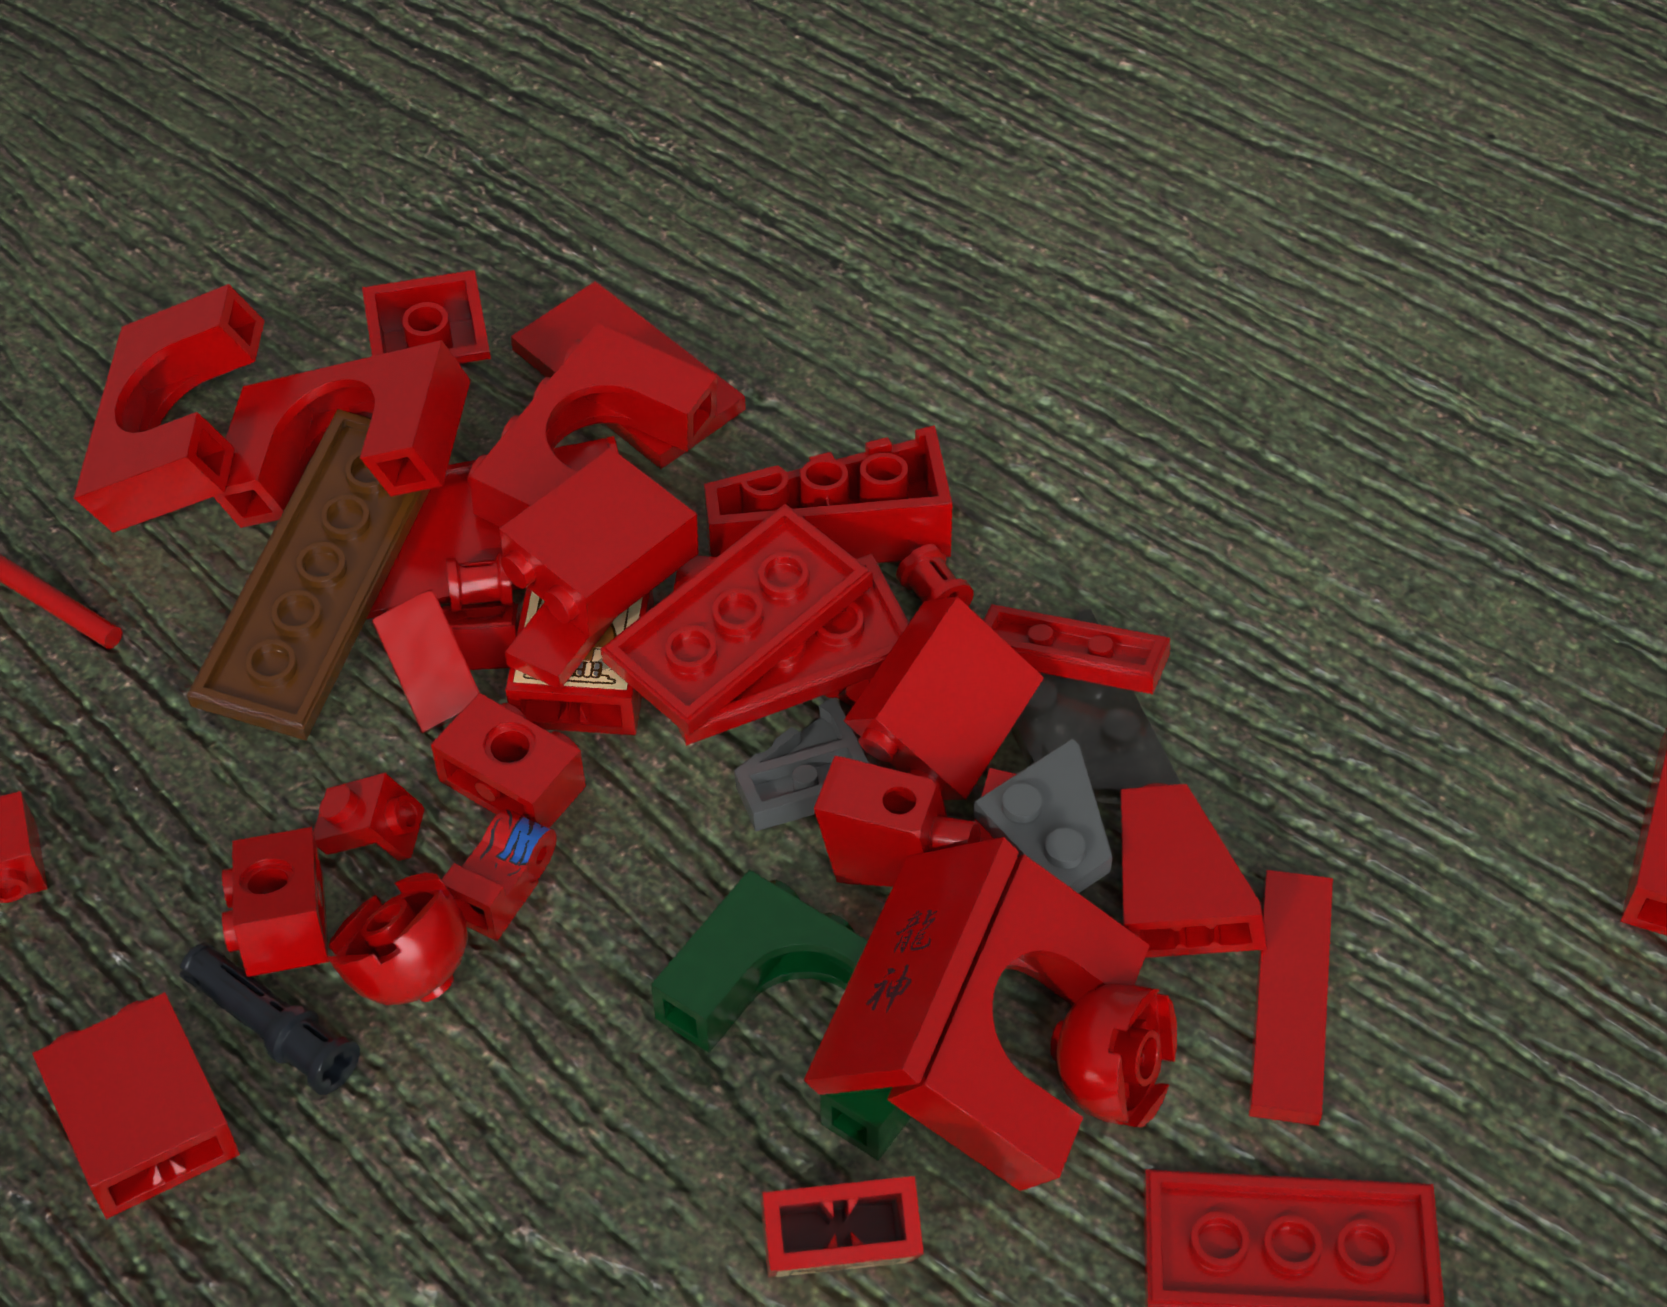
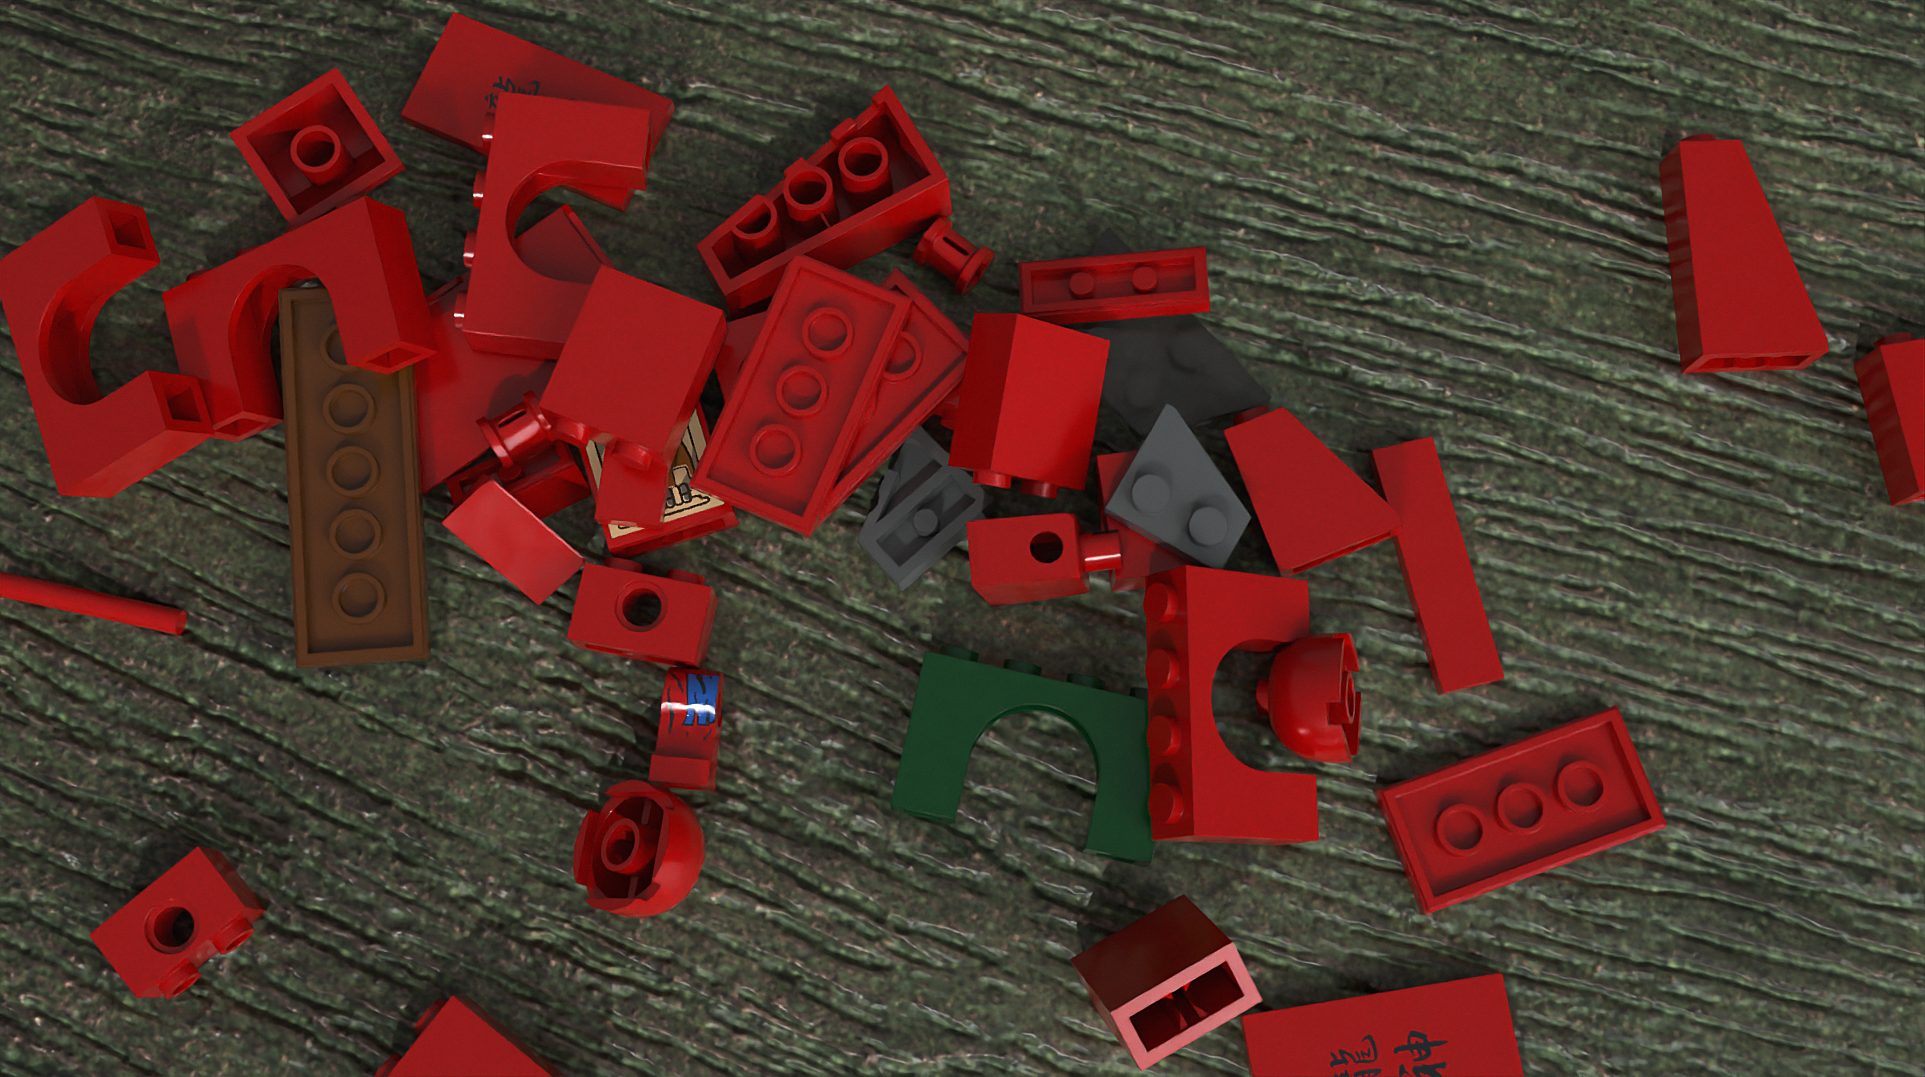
camera: 25 degrees left, 25 degrees up
black pin [179,942,360,1095] -> none
red brick [222,827,329,977] -> none
red bracket [313,773,424,861] -> none
red tile [803,837,1019,1095] -> none

